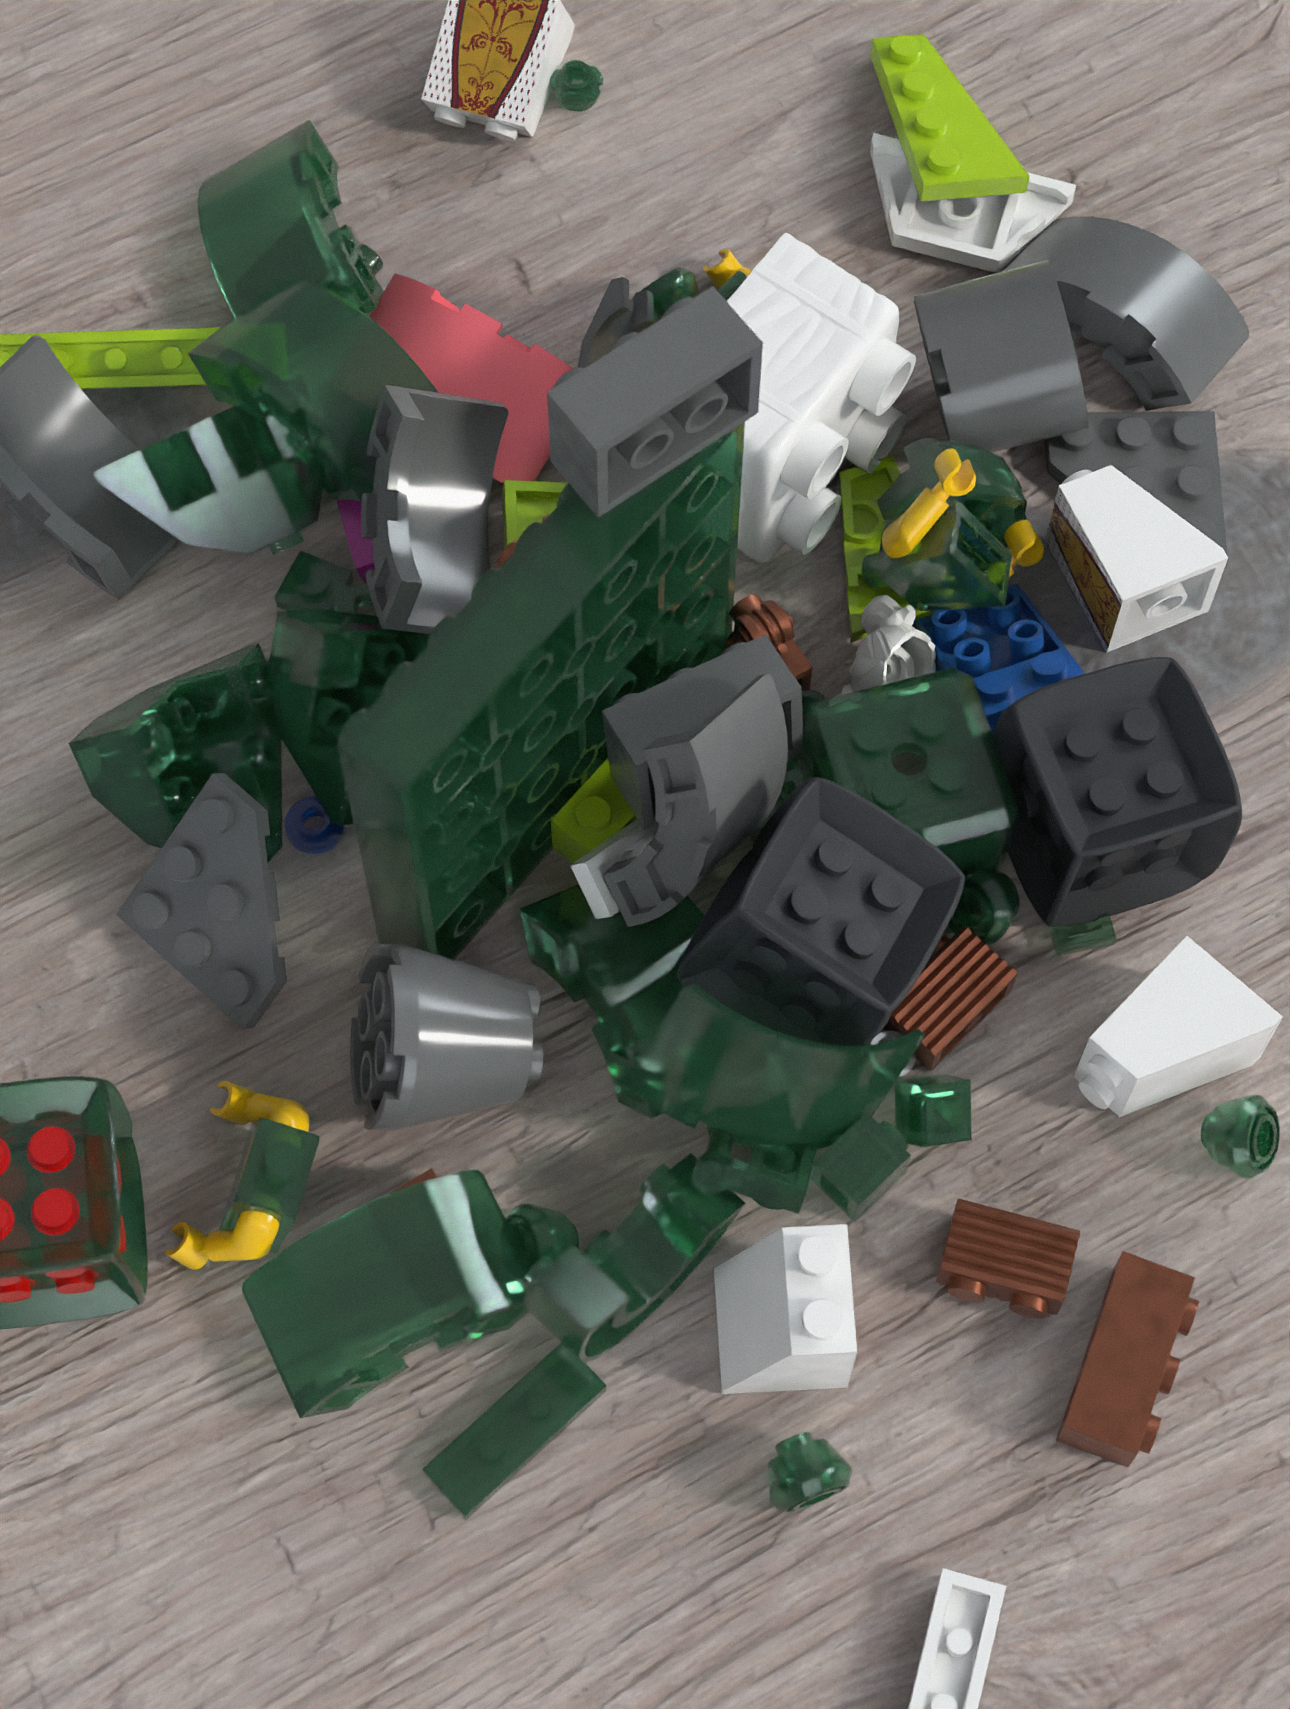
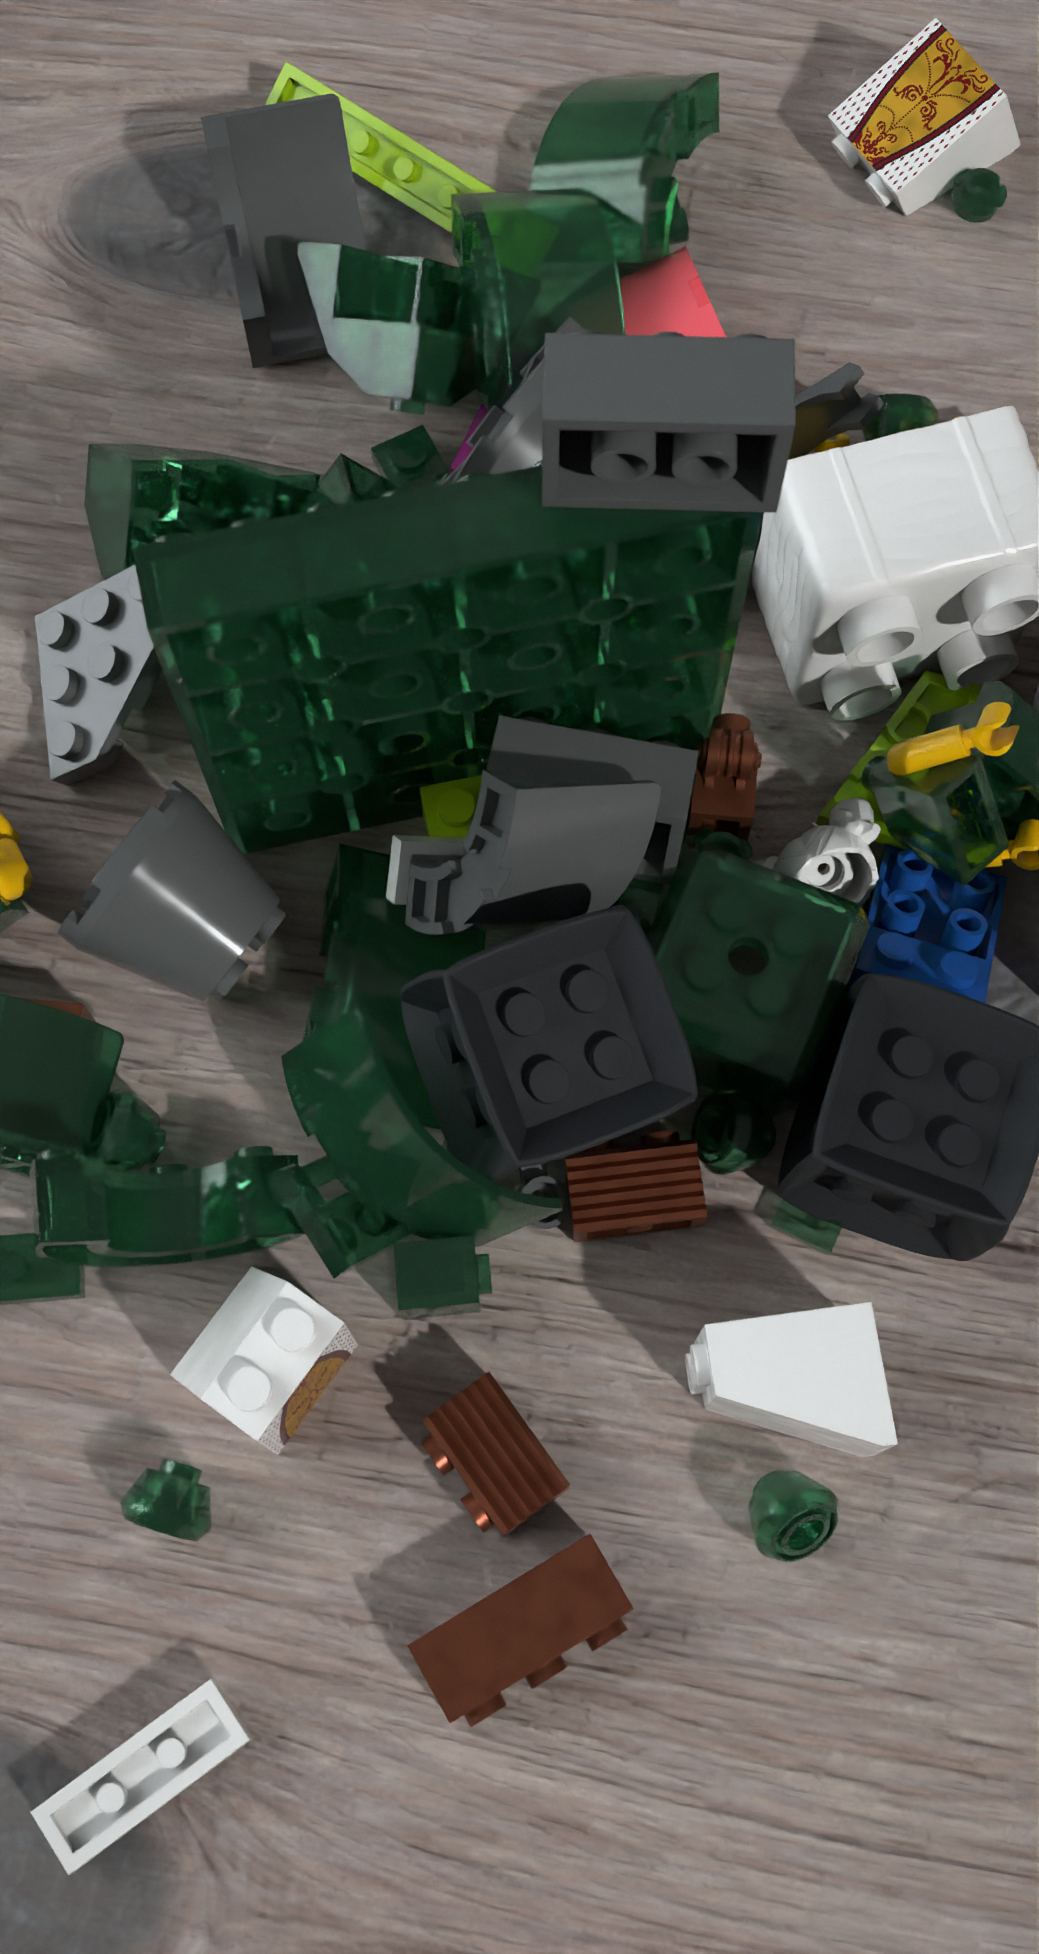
camera: 40 degrees right, 5 degrees up
clear green slope [894,1075,972,1147] -> none

